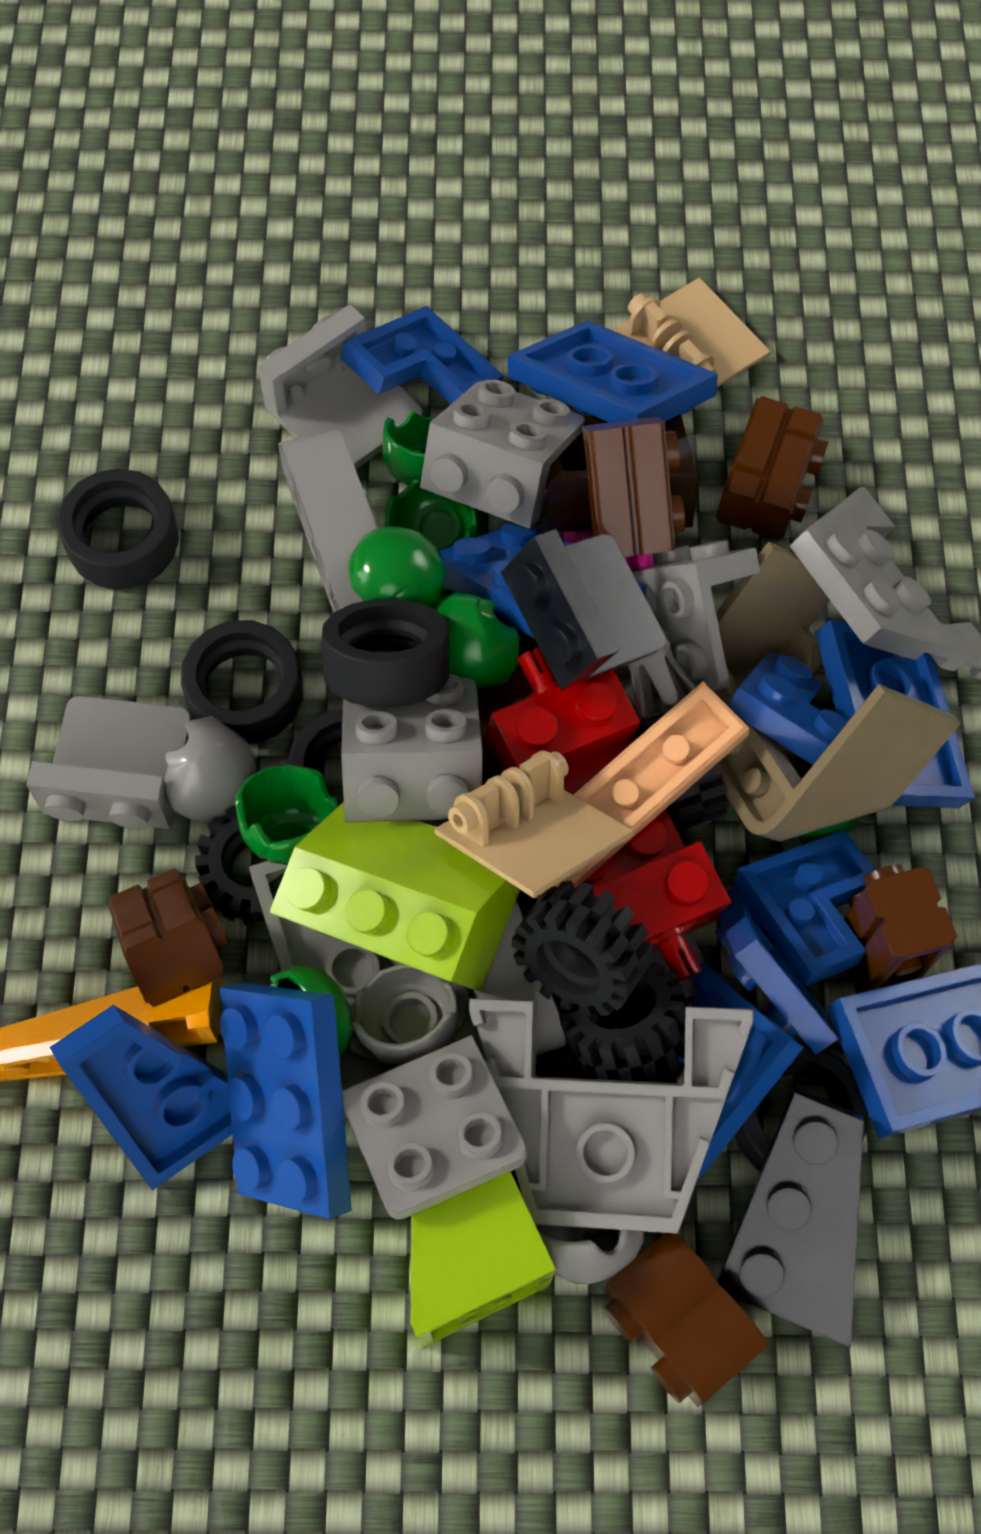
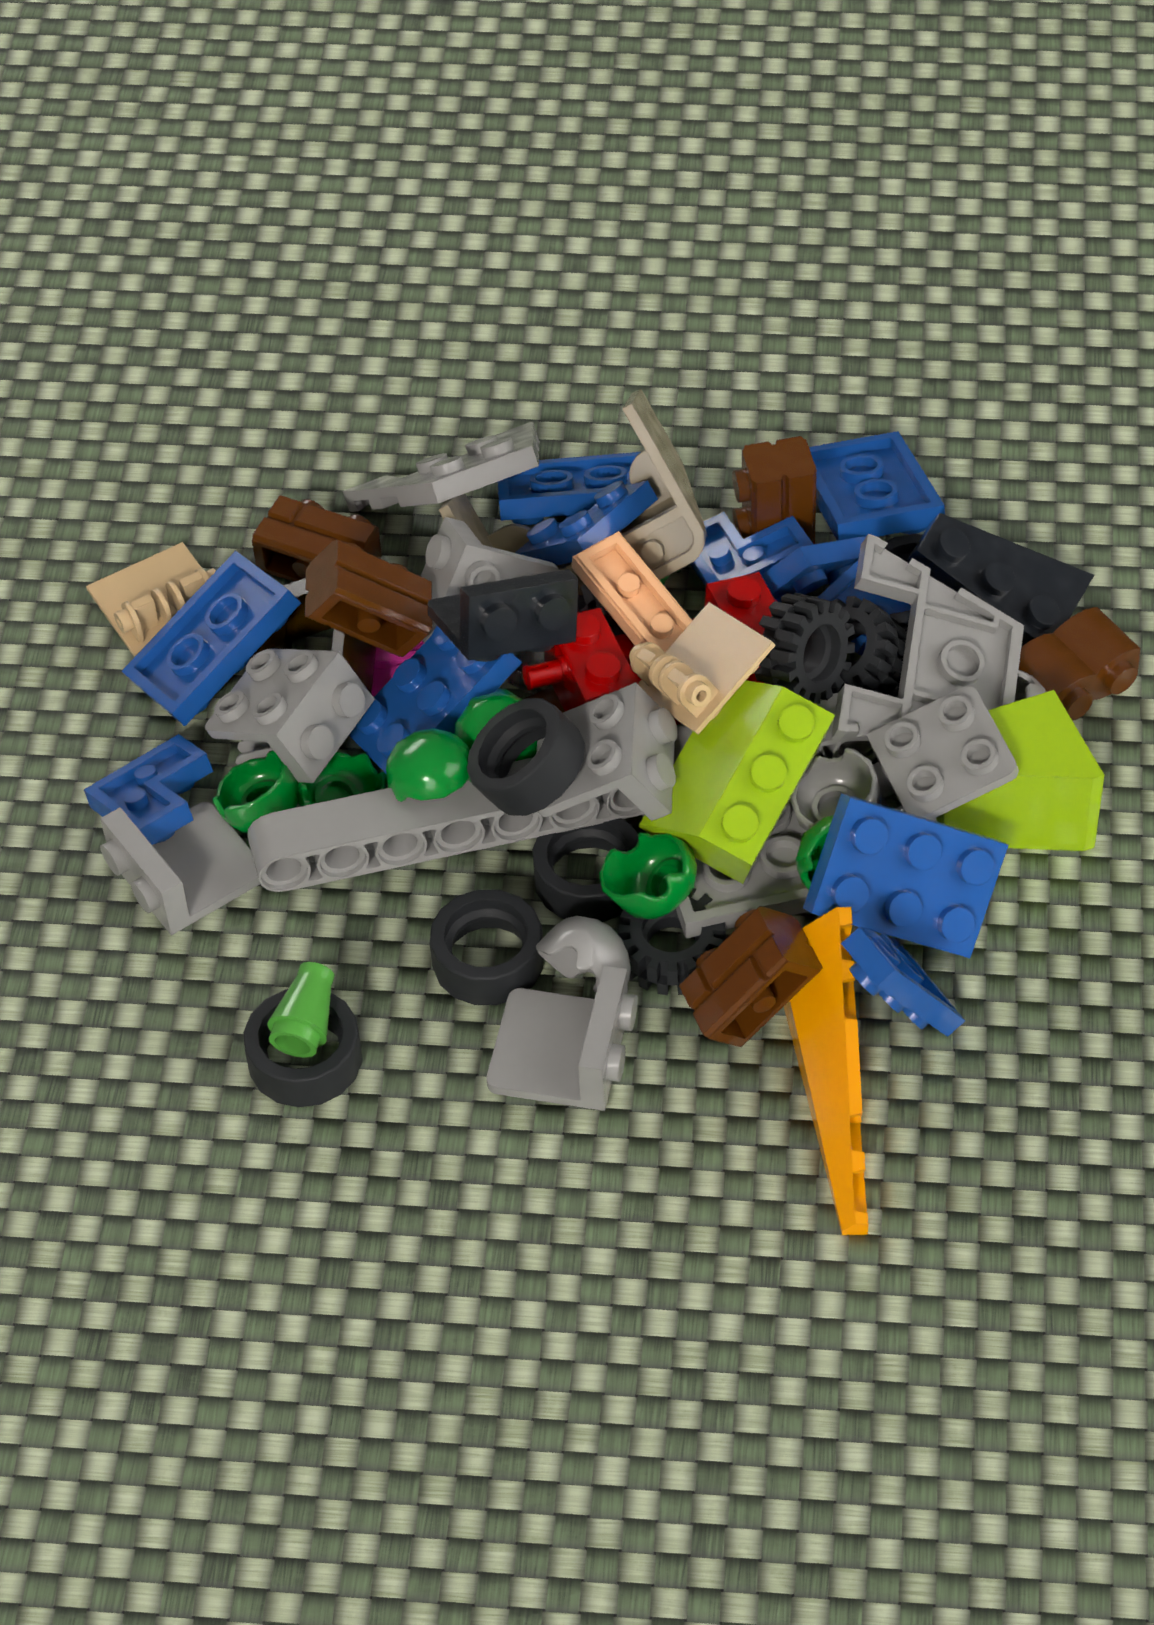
camera: 80 degrees left, 15 degrees down
none -> bright green cone [268,962,335,1058]

